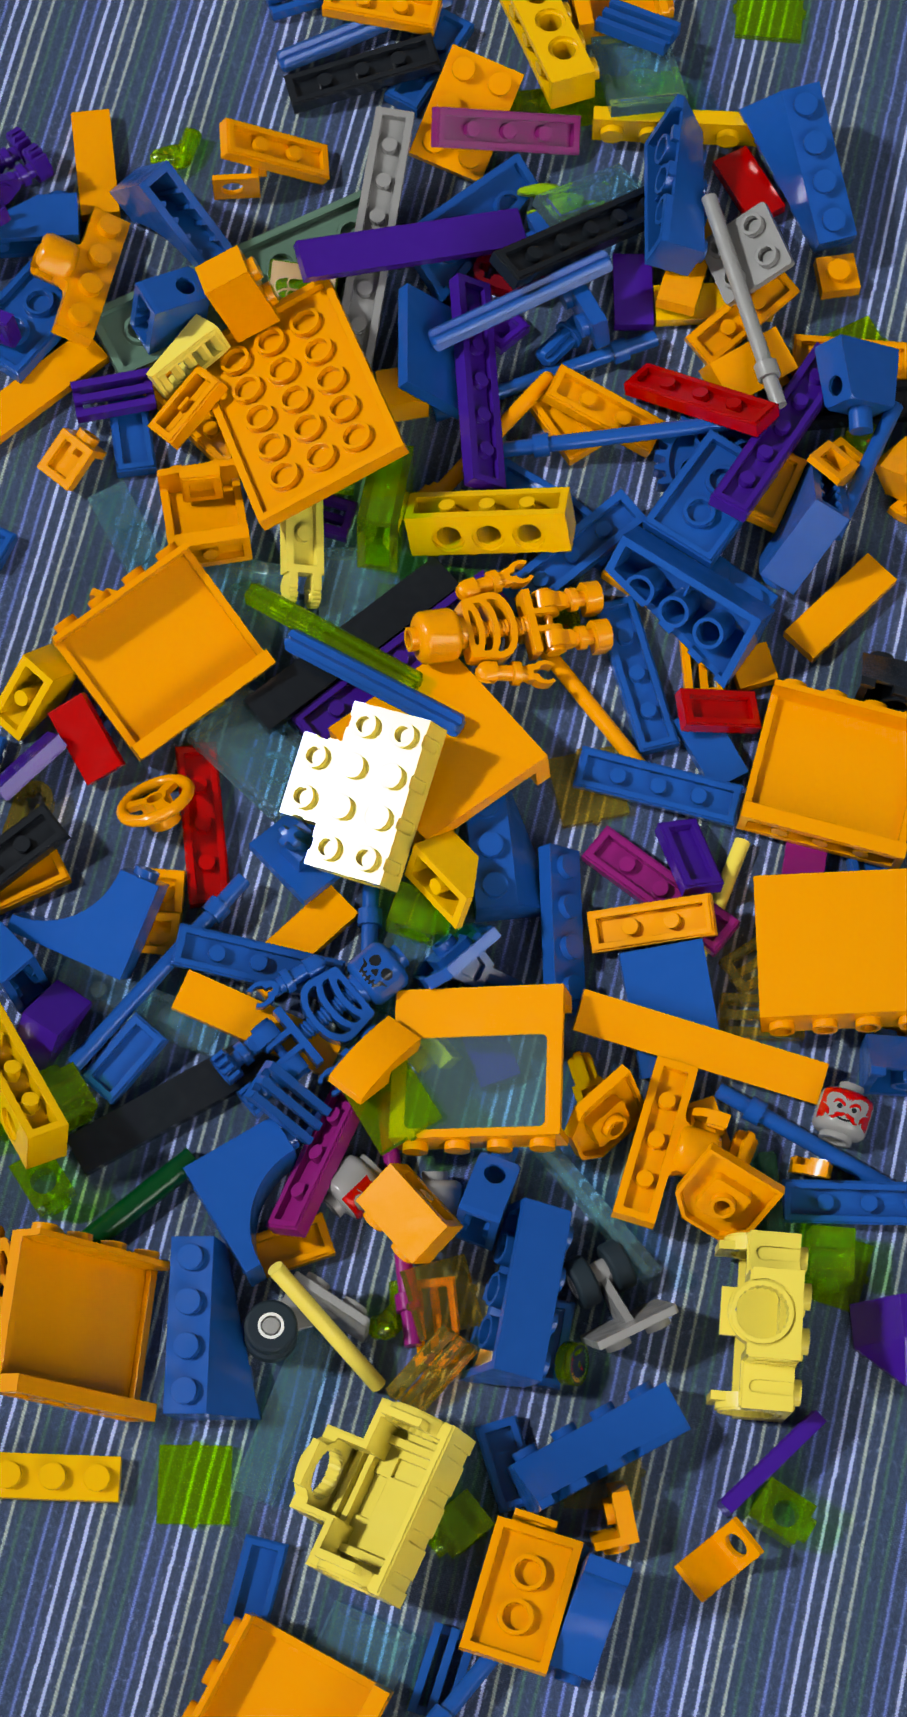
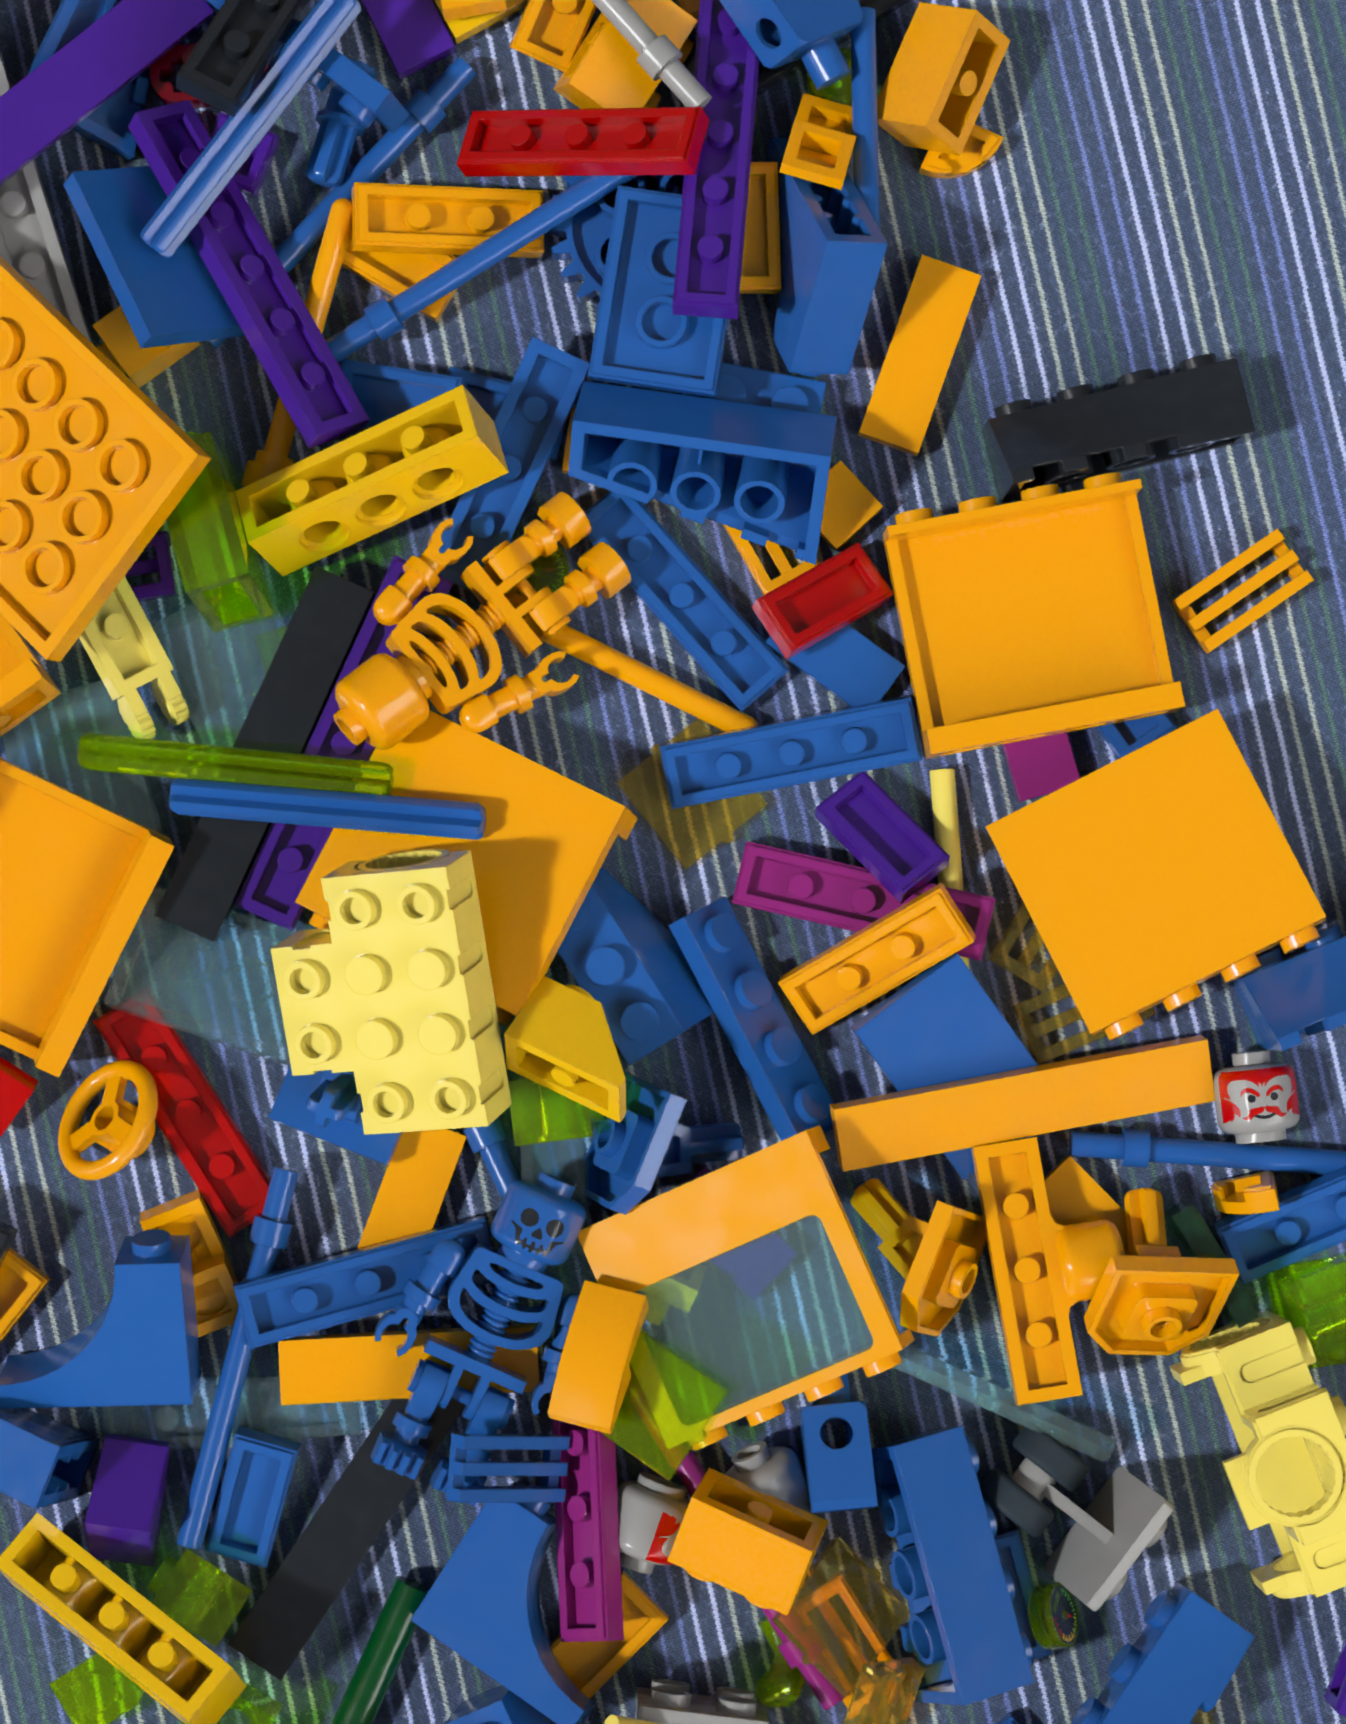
camera: 25 degrees left, 15 degrees up
light orange tile [686,1107,731,1138] -> none

